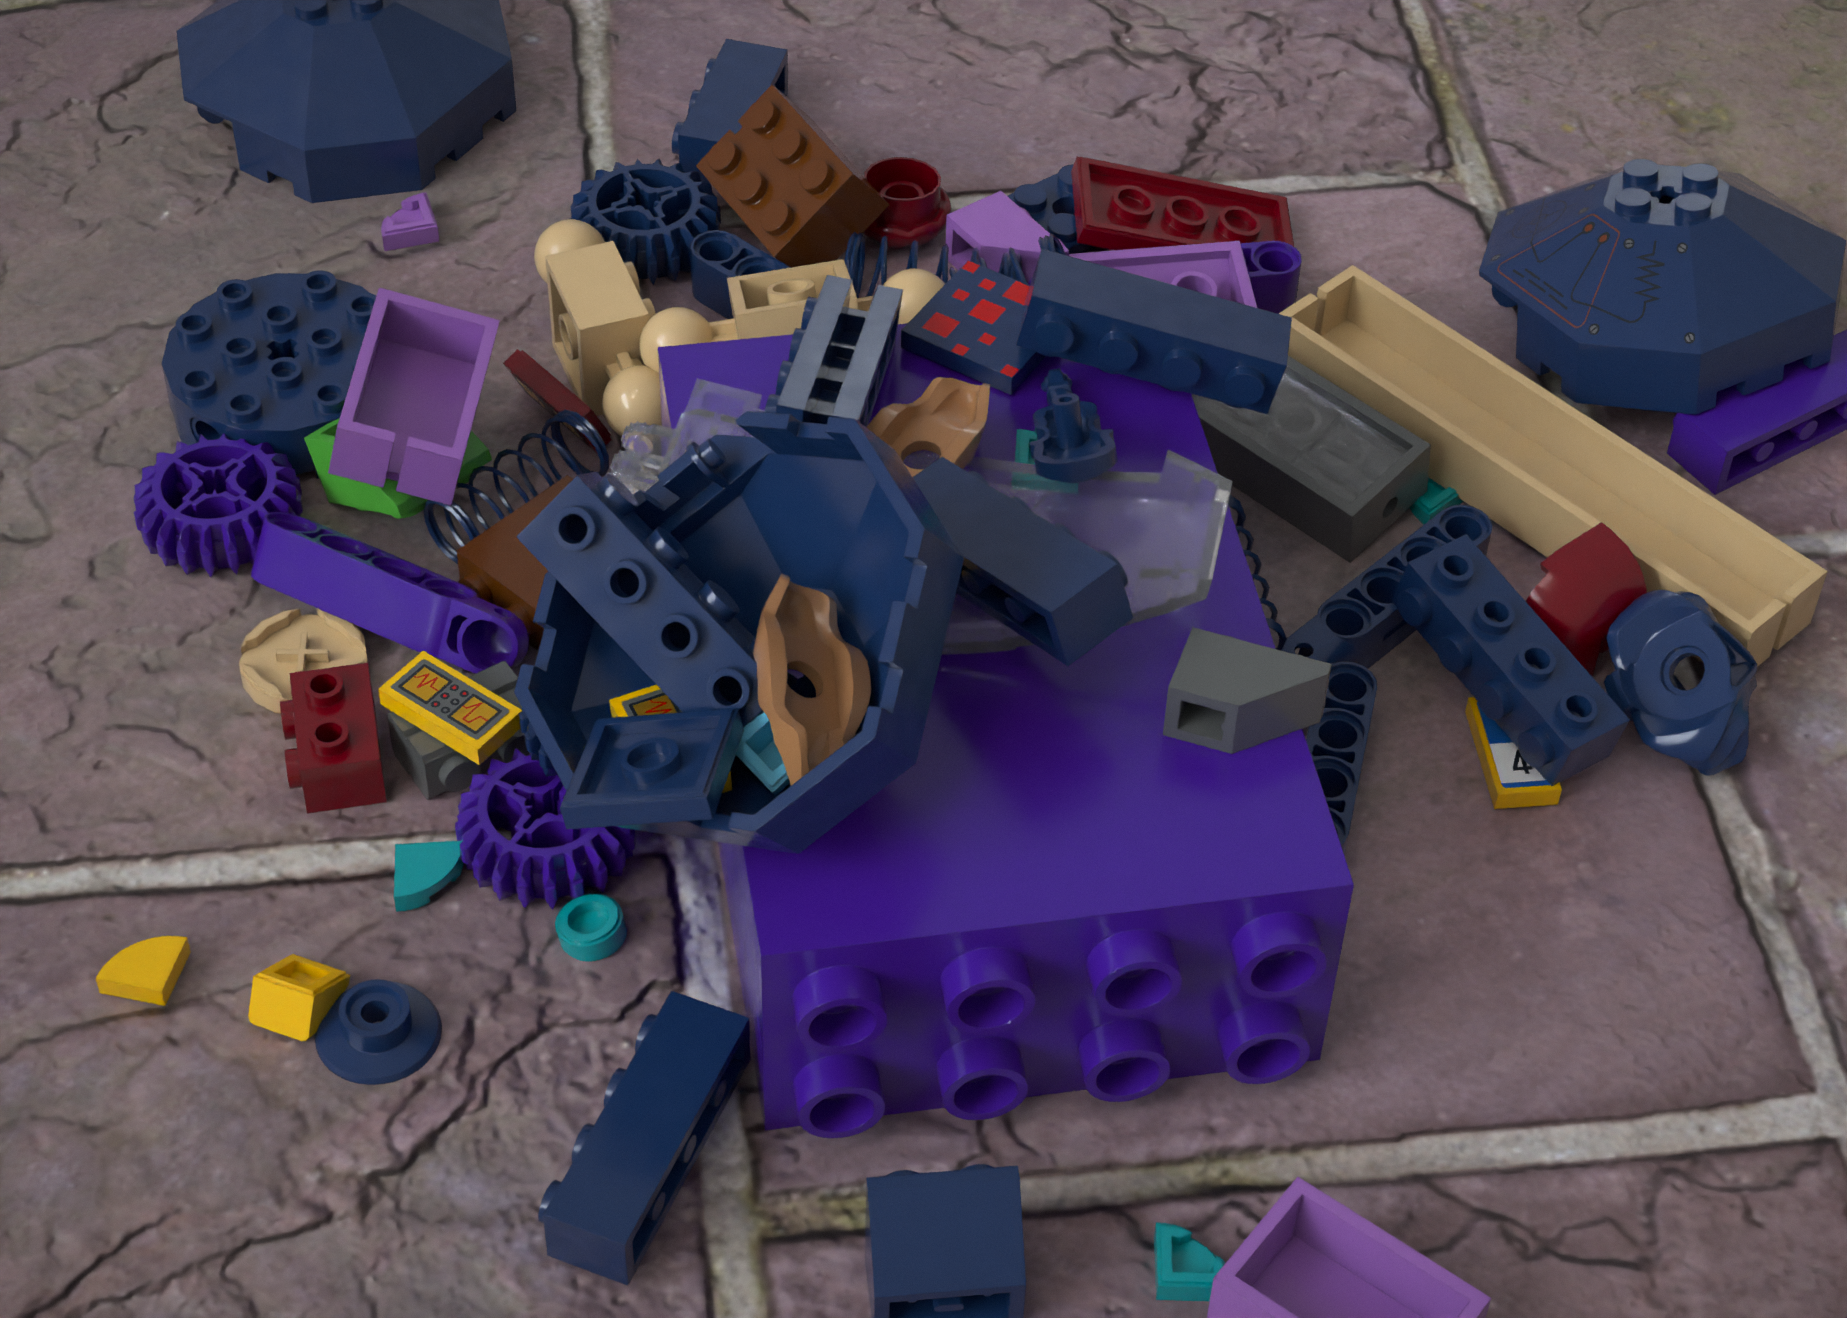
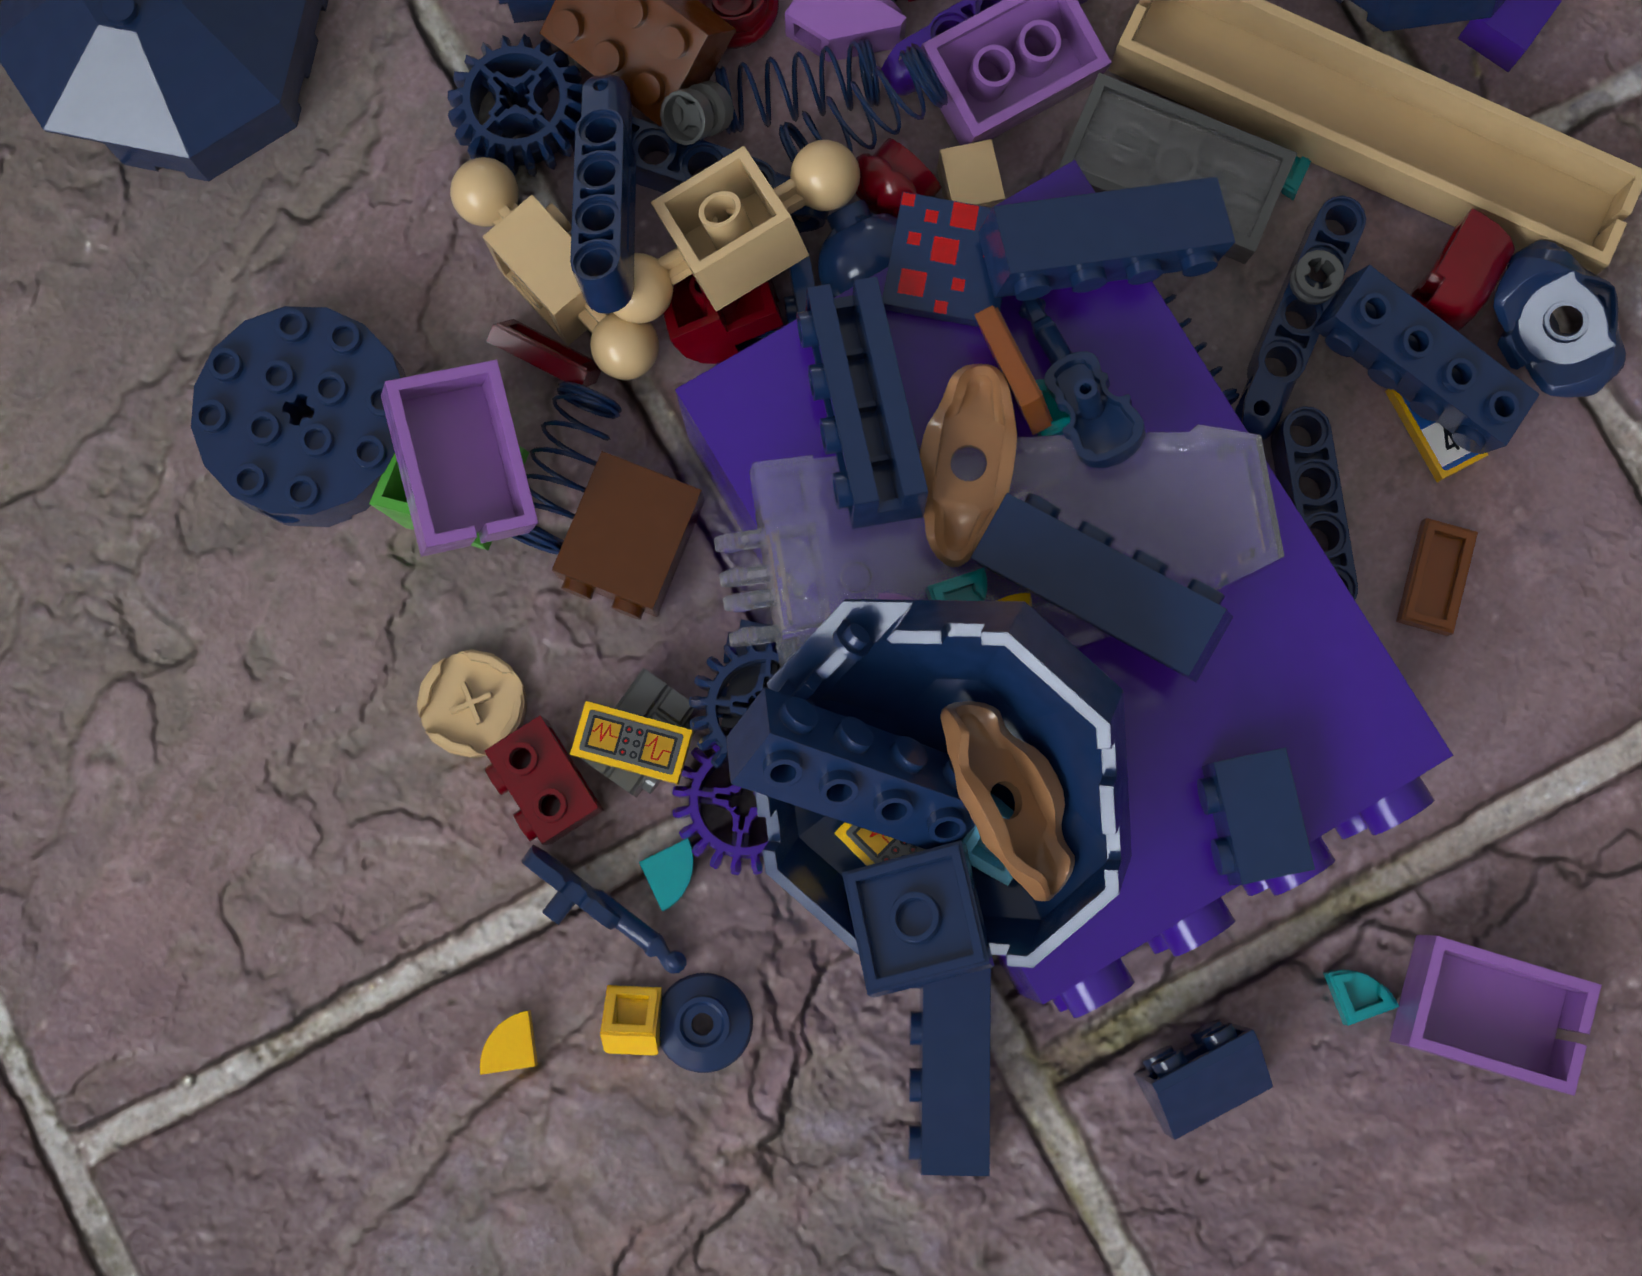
camera: 20 degrees left, 35 degrees up
dark purple gear [133,433,303,578] -> none
dark purple piece [251,512,529,674] -> none
medium lavender tile [381,192,439,251] -> none
dark grey slope [1163,627,1332,754] -> none
none -> dark blue piece [521,845,687,974]
none -> dark blue piece [570,74,636,314]
none -> dark grey wheel [660,80,734,145]
none -> dark orange tile [974,305,1053,435]
none -> dark blue brick [1197,747,1315,885]
none -> dark grey bush [1290,250,1344,305]
none -> dark orange tile [1396,518,1478,636]

